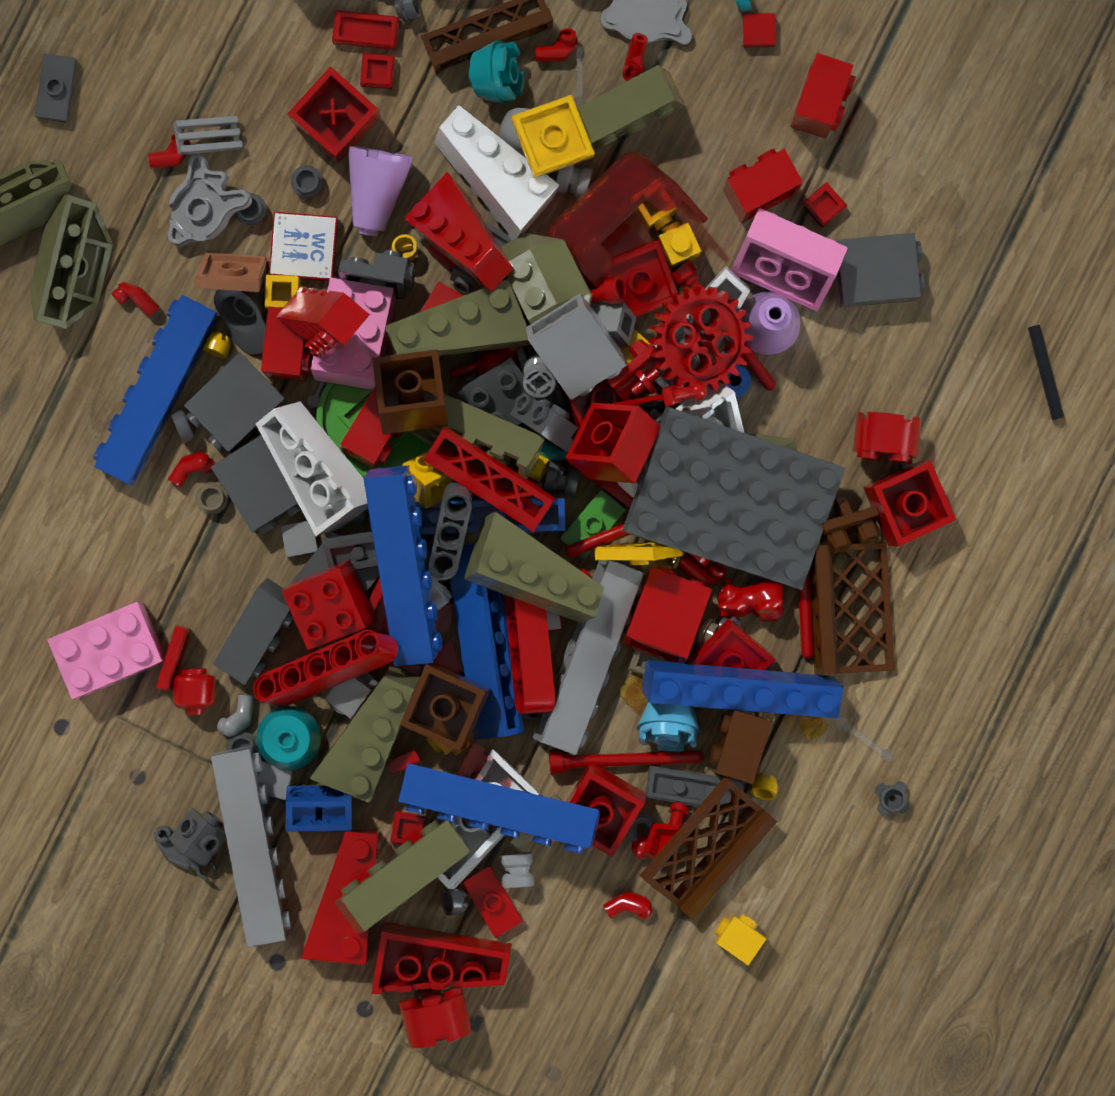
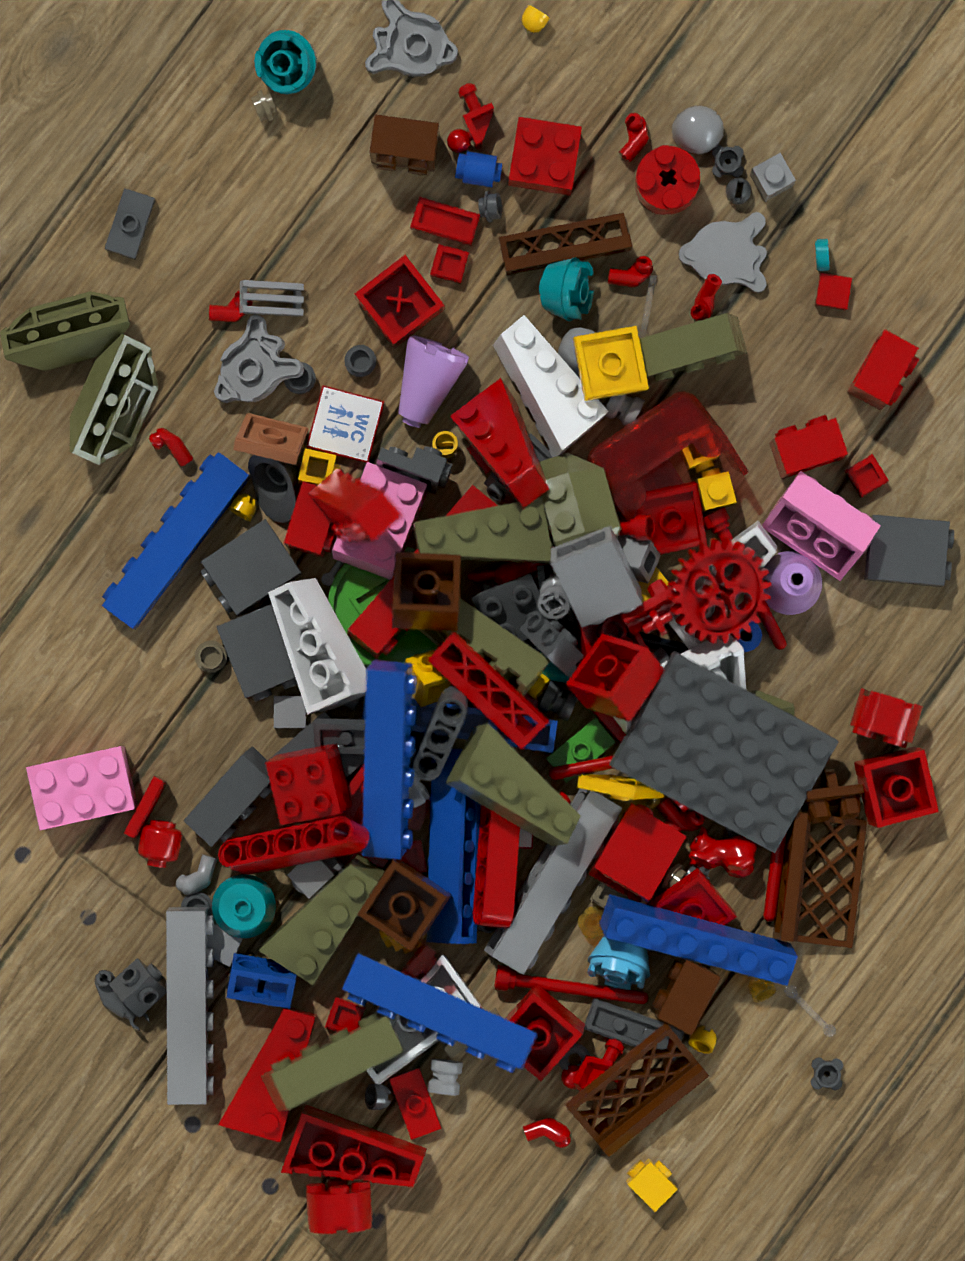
camera: 15 degrees right, 0 degrees up
red arm [168,452,214,488] -> none
dark grey tile [170,410,194,443] -> none
red tile [386,749,422,775] -> none
red sword [611,381,707,407] -> none

